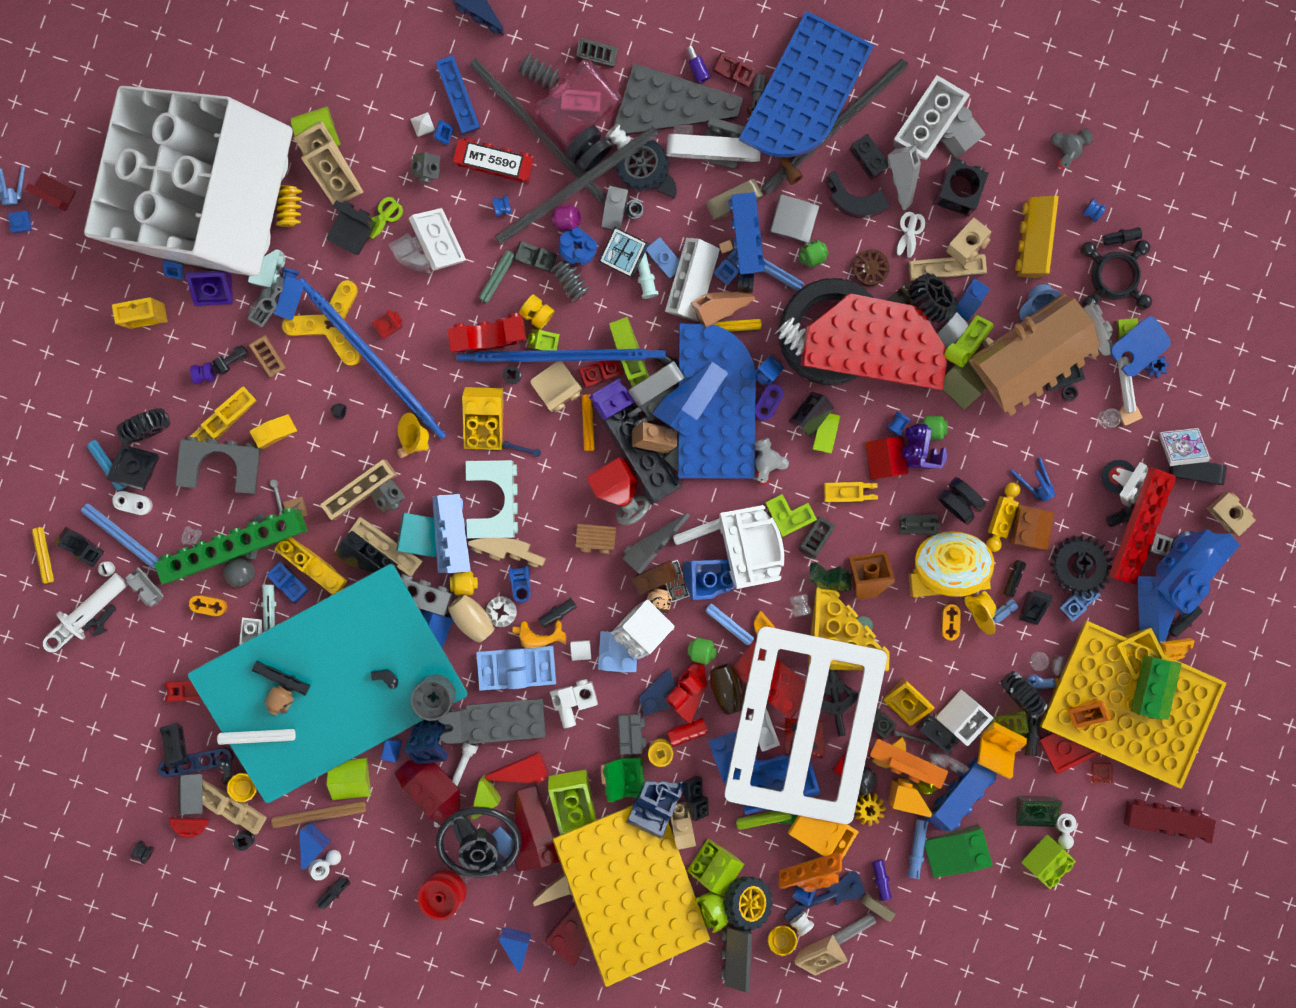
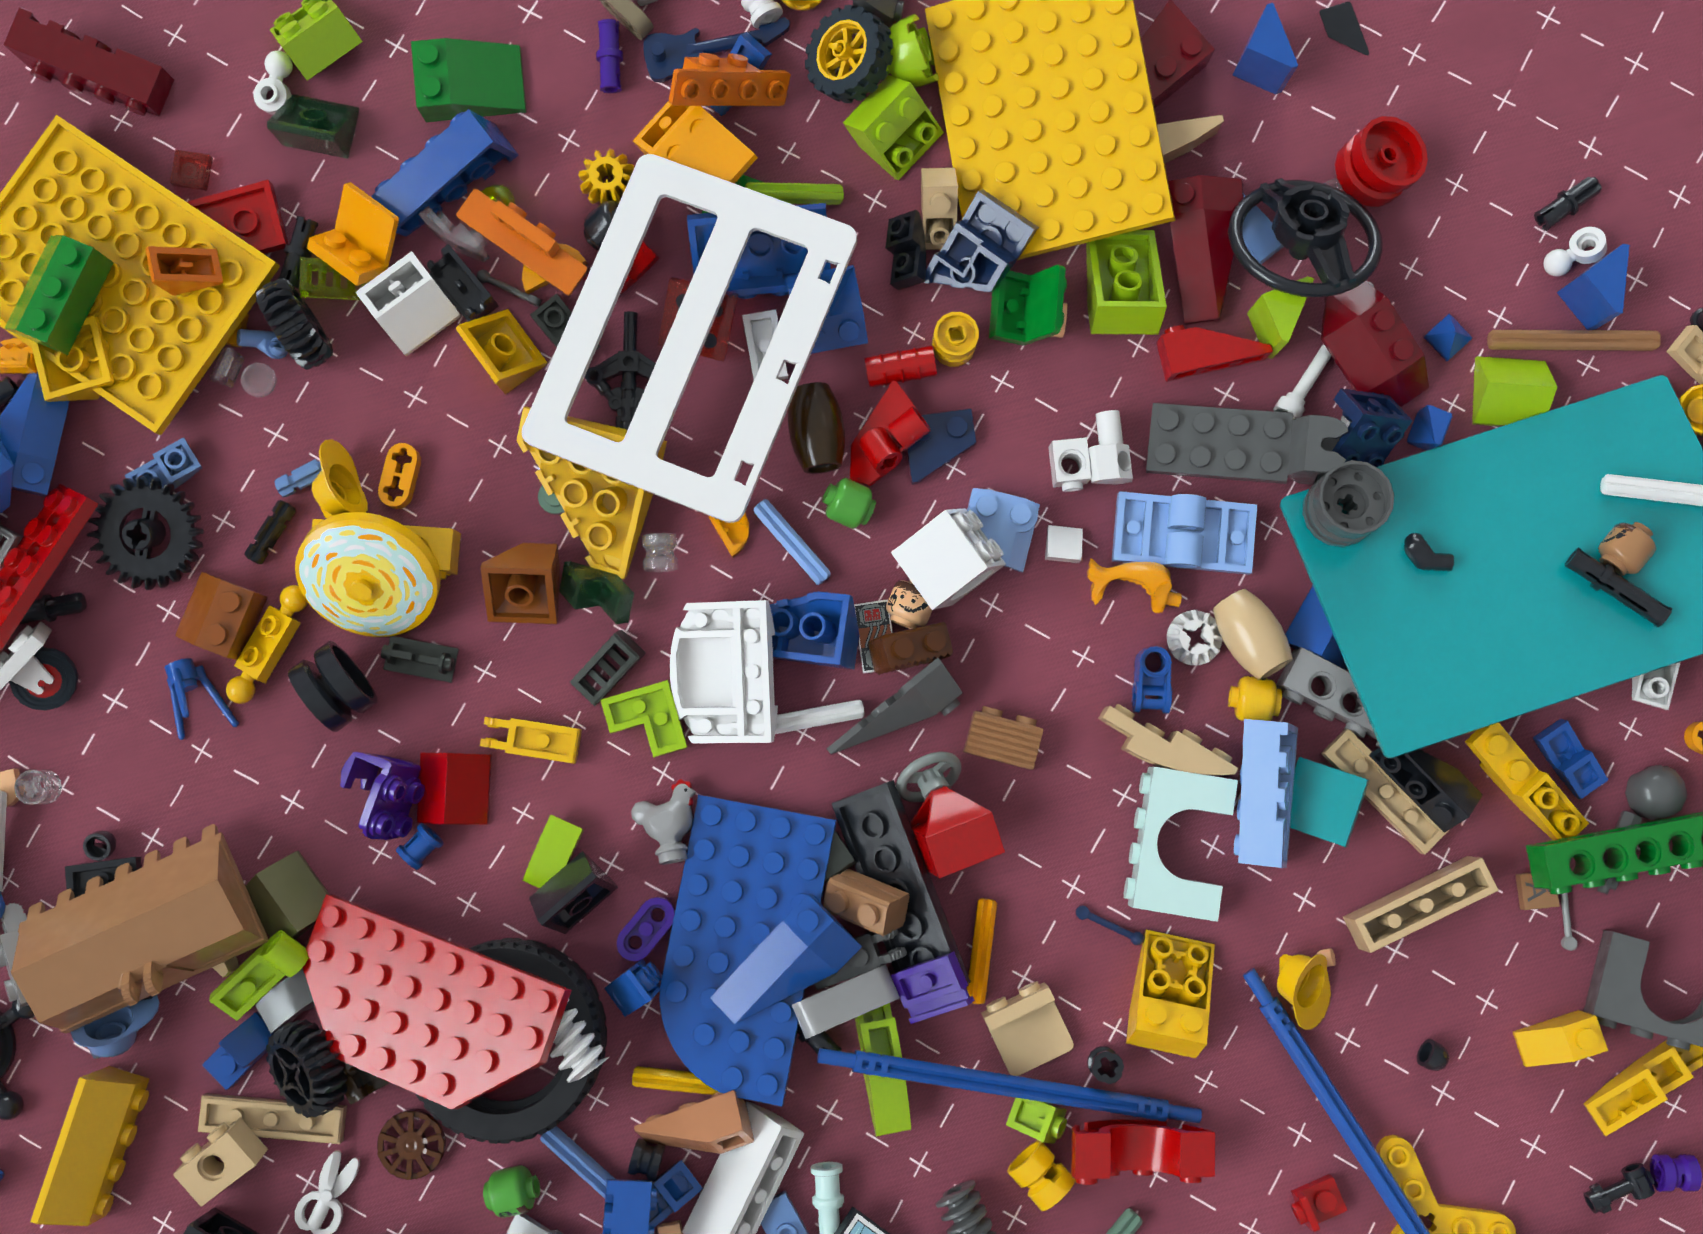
camera: 175 degrees left, 5 degrees down
medium nougat slope [249,334,286,378] -> none
light aqua pin [261,585,277,632] -> none
dark grey brick [370,479,405,513] -> none
black pin [539,597,577,628] -> none
red slope [578,360,623,388] -> none
dark grey brick [617,713,646,754] -> none
red plate [733,641,805,719] -> none
light orange slope [887,778,932,817] -> none
medium blue pin [907,819,928,879] -> none
bright green head [920,416,948,441] -> none
black slope [1020,590,1053,625] -> none
none -> black sticker [1319,1,1369,55]
none -> blue slope [1424,313,1472,362]

